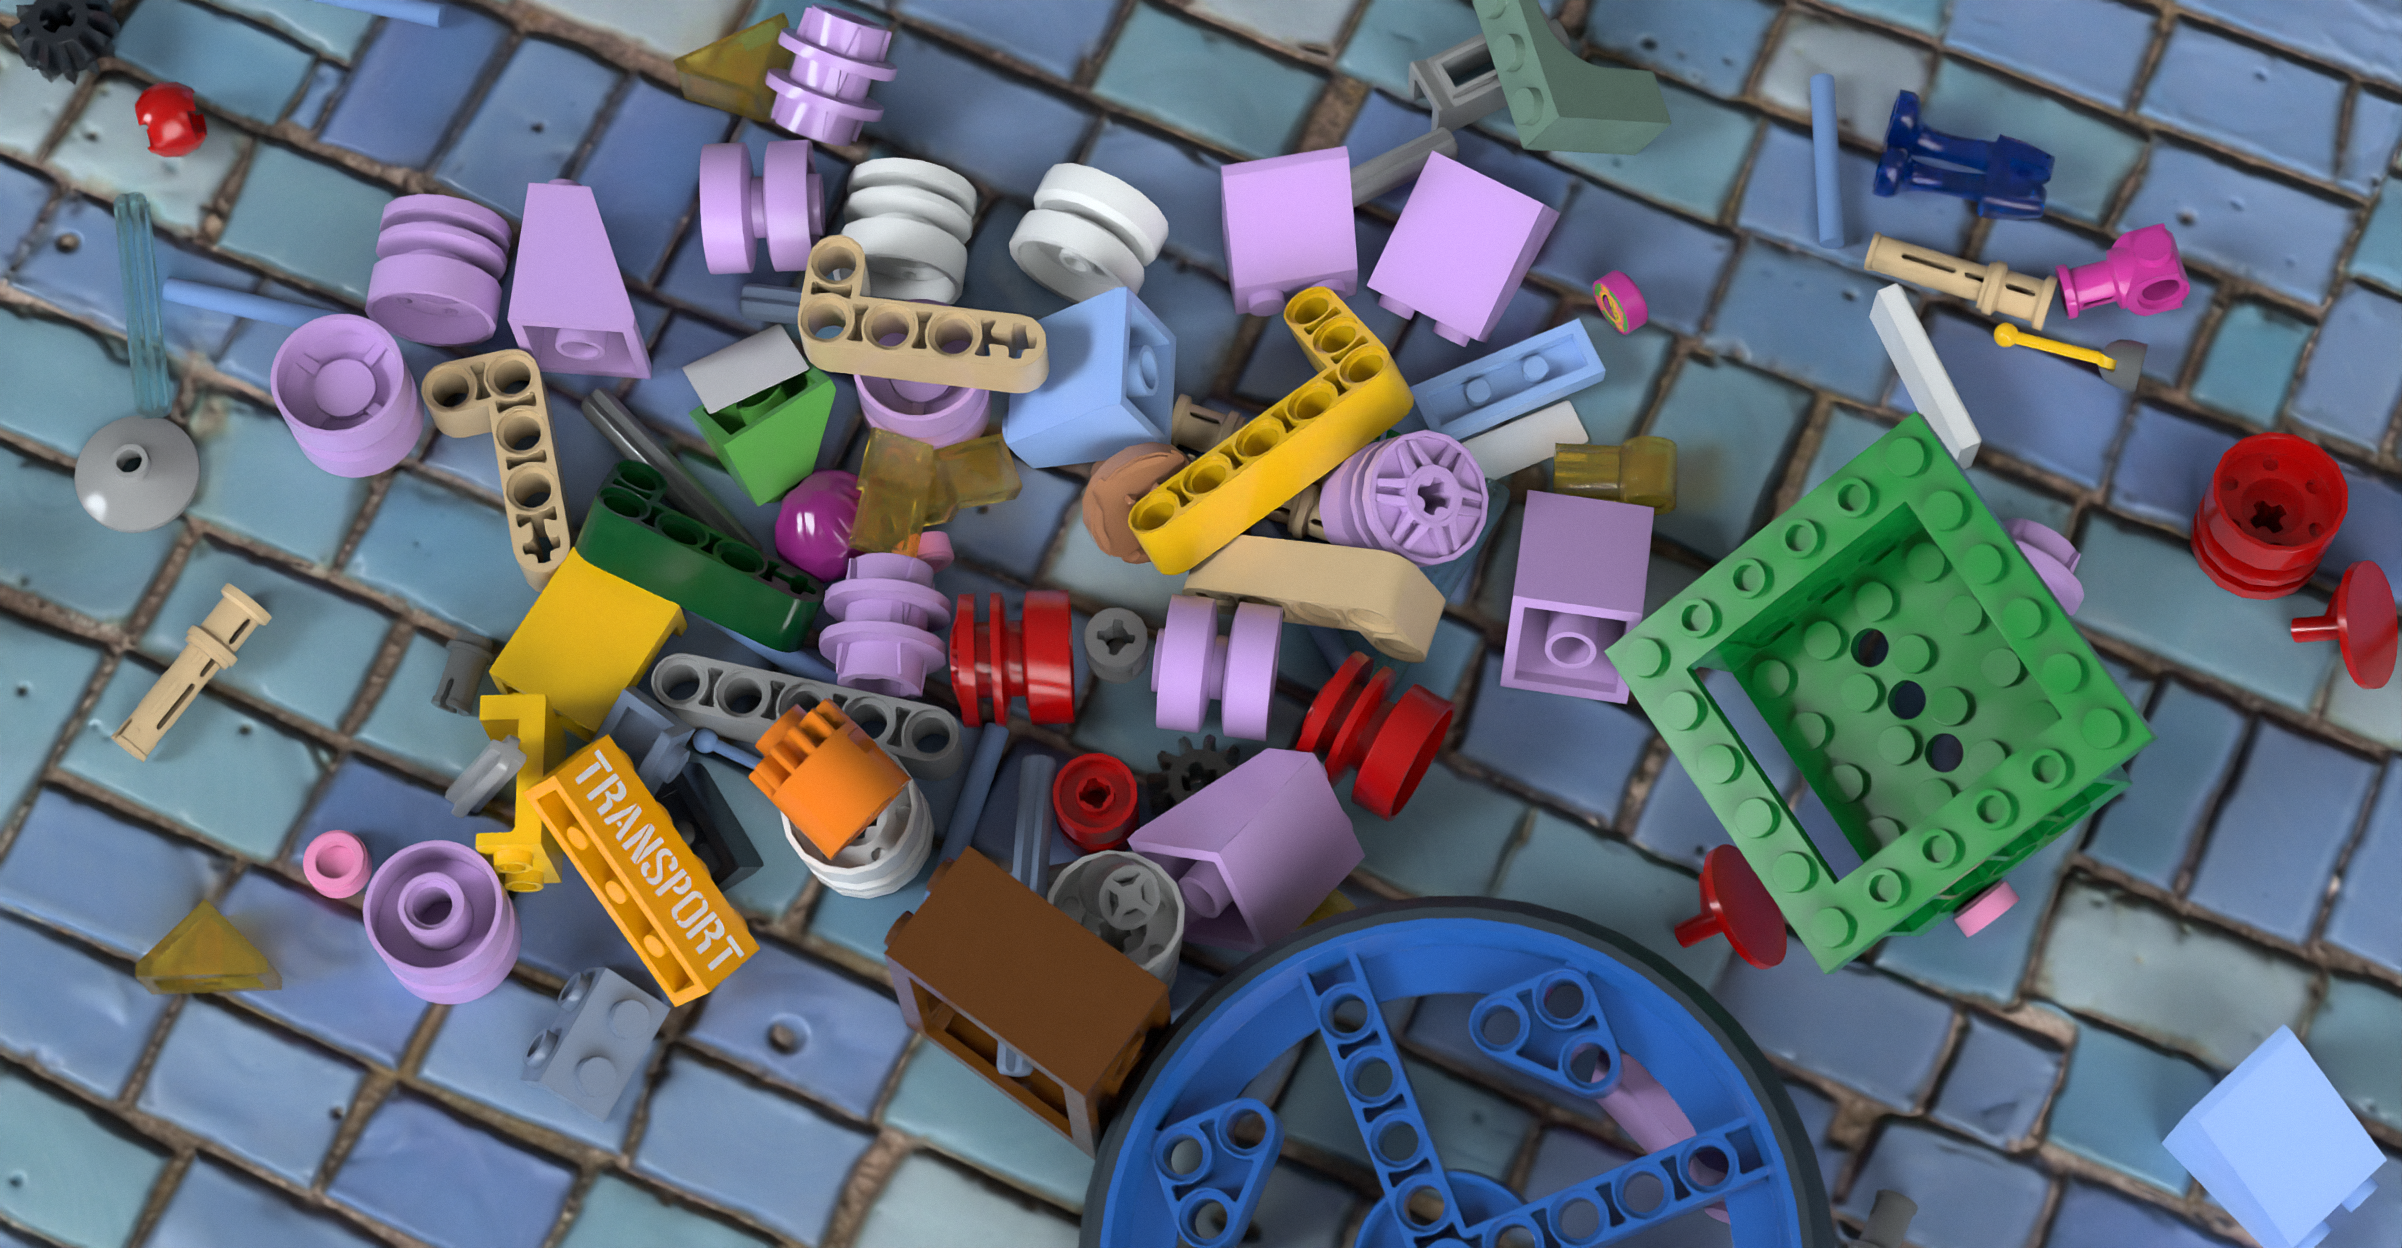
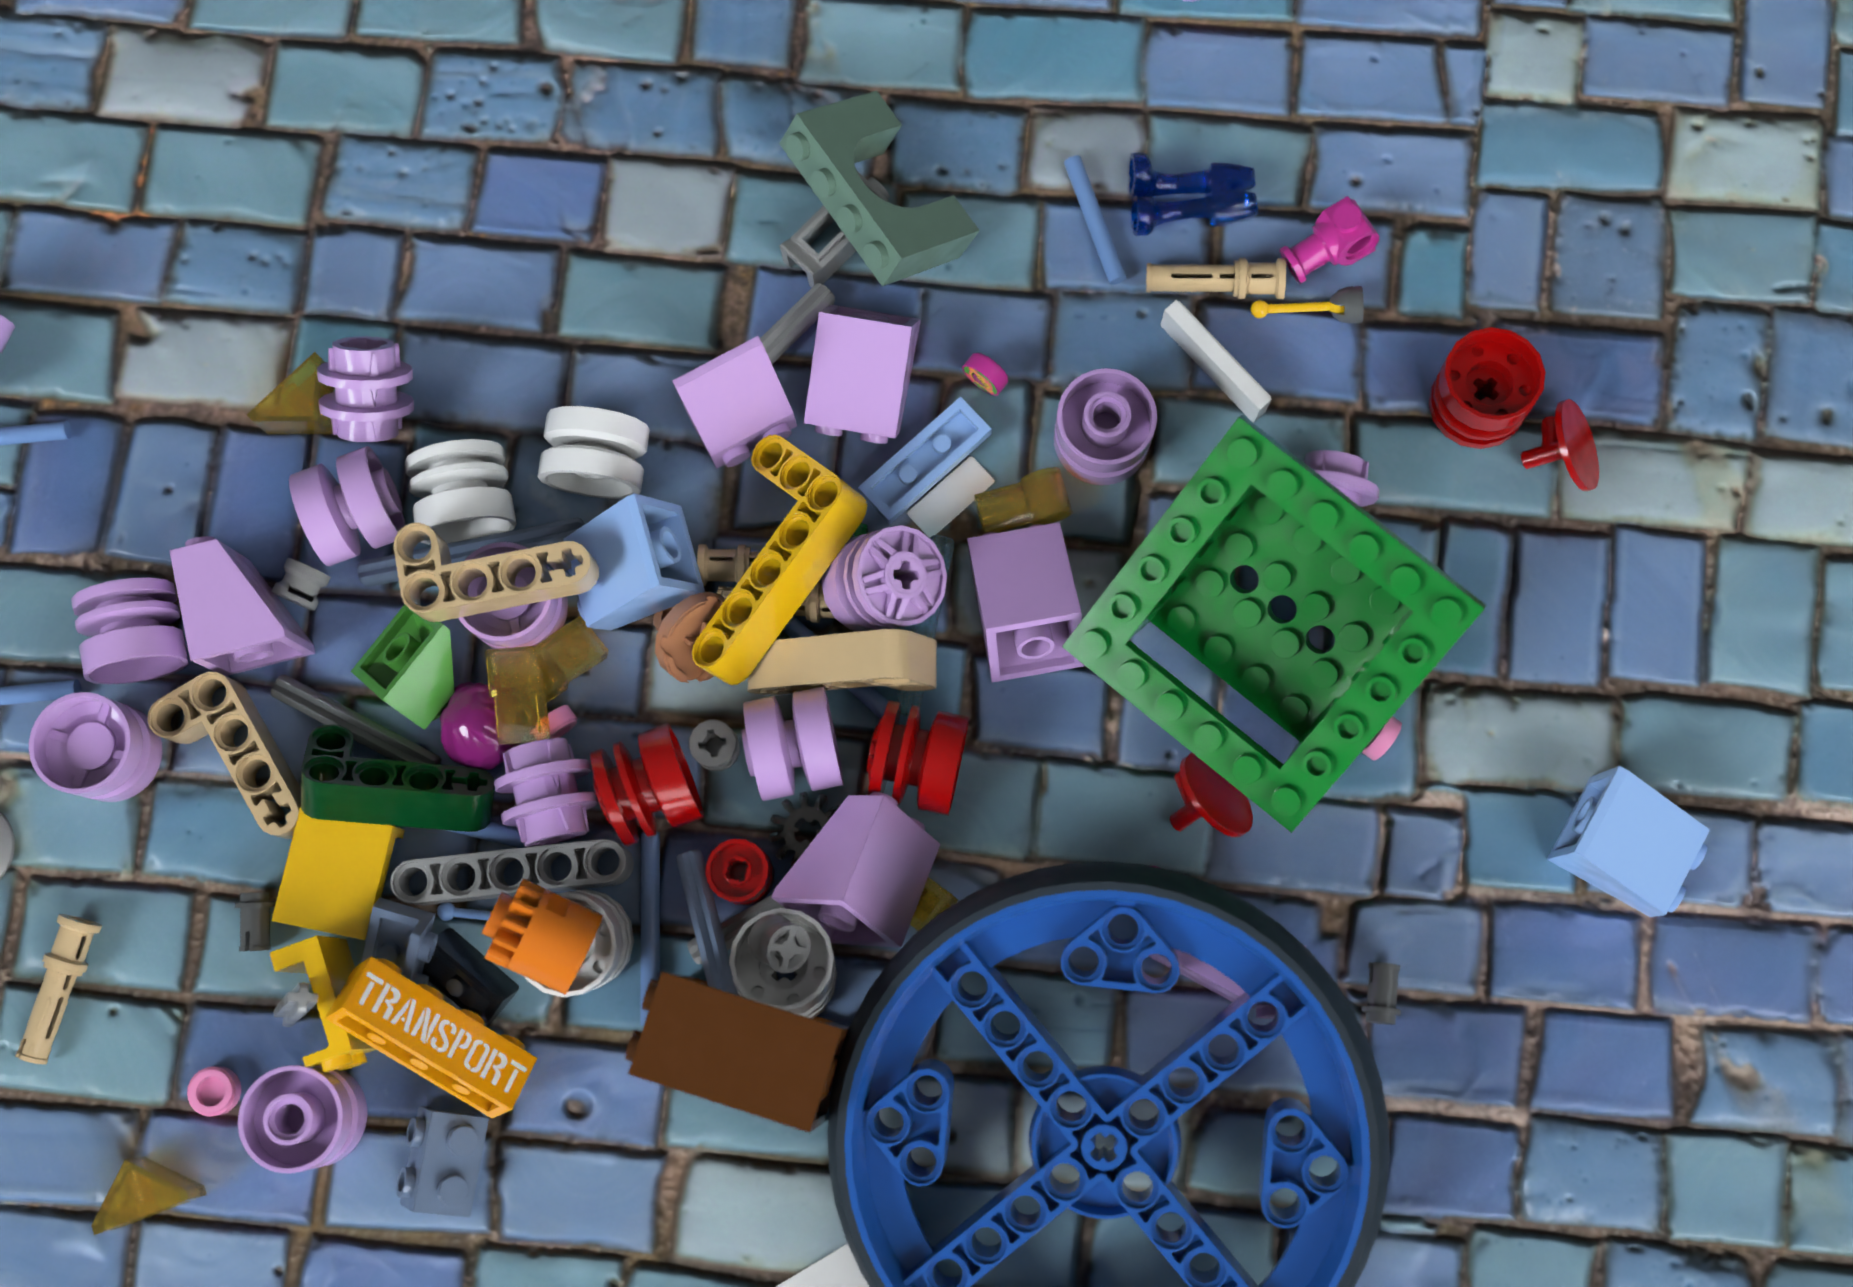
camera: 15 degrees left, 10 degrees up
white sticker [682,324,809,414] -> none
none -> light grey wheel [271,558,331,611]
none -> lavender wheel [1054,368,1157,485]

